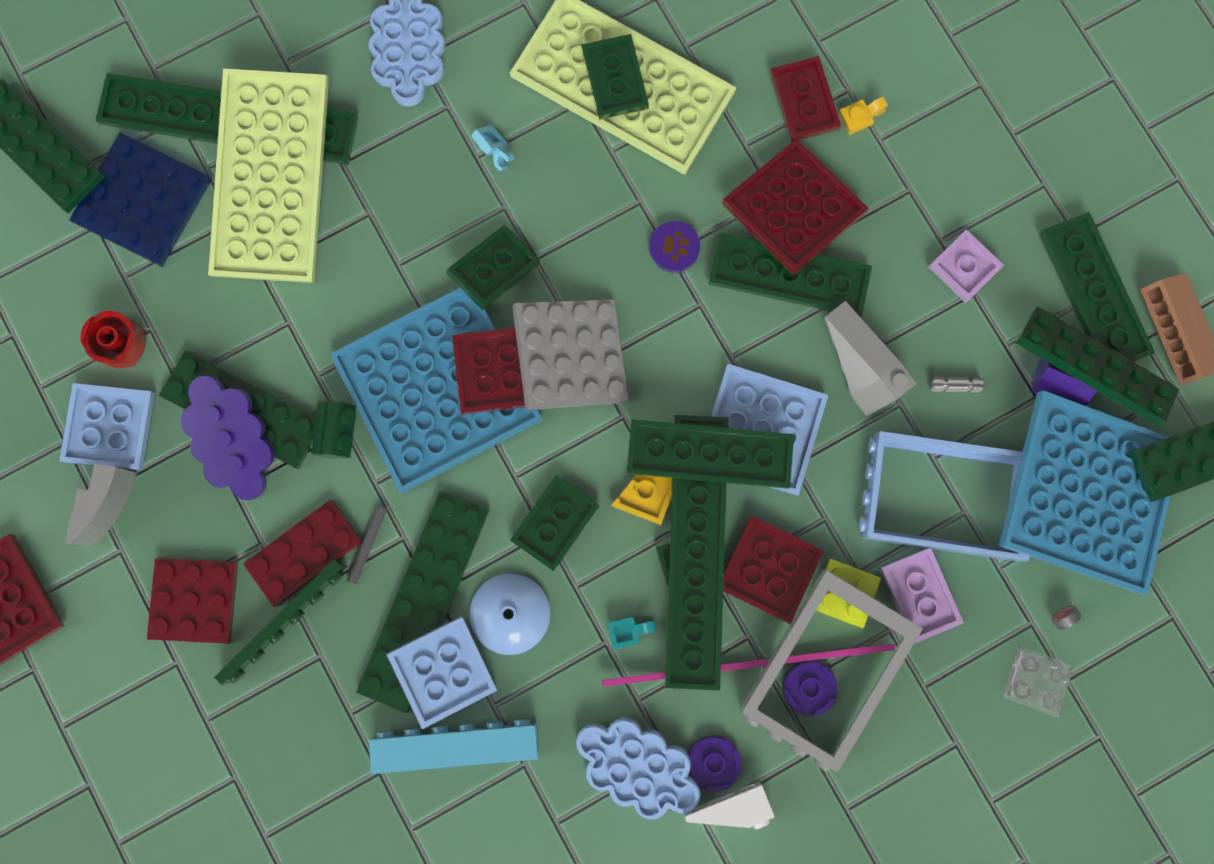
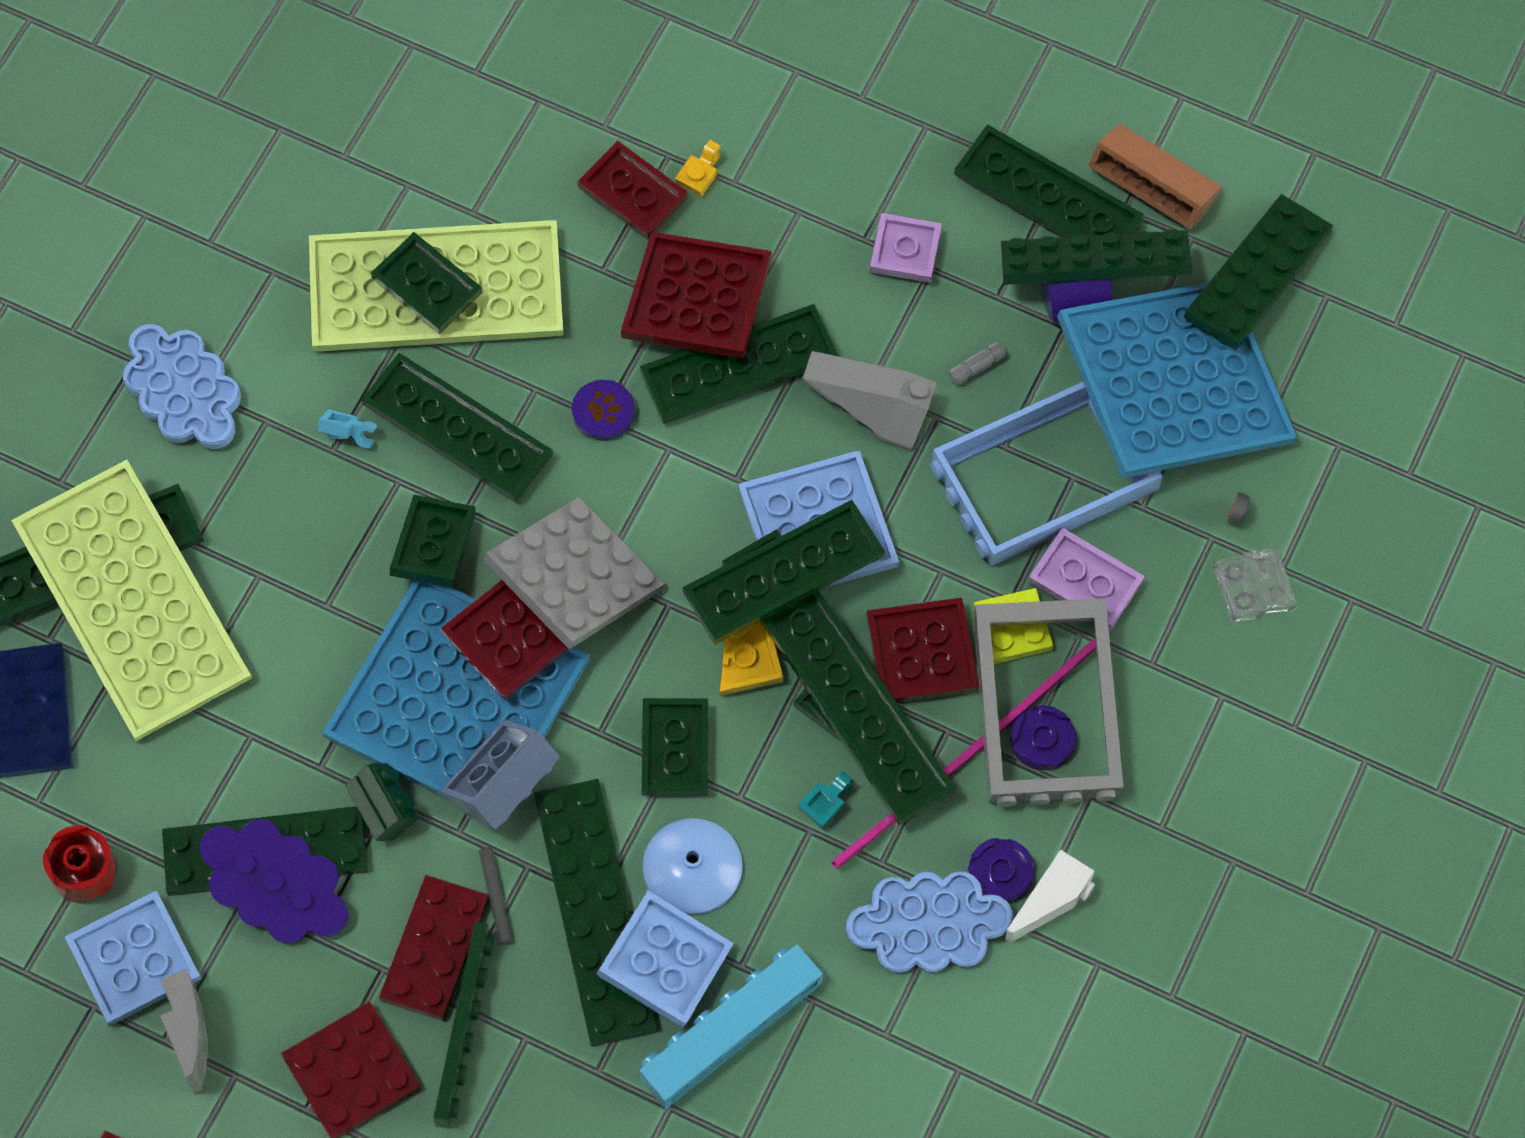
camera: 35 degrees left, 15 degrees down
none -> dark green plate [361,353,553,502]
none -> sand blue slope [440,719,560,830]

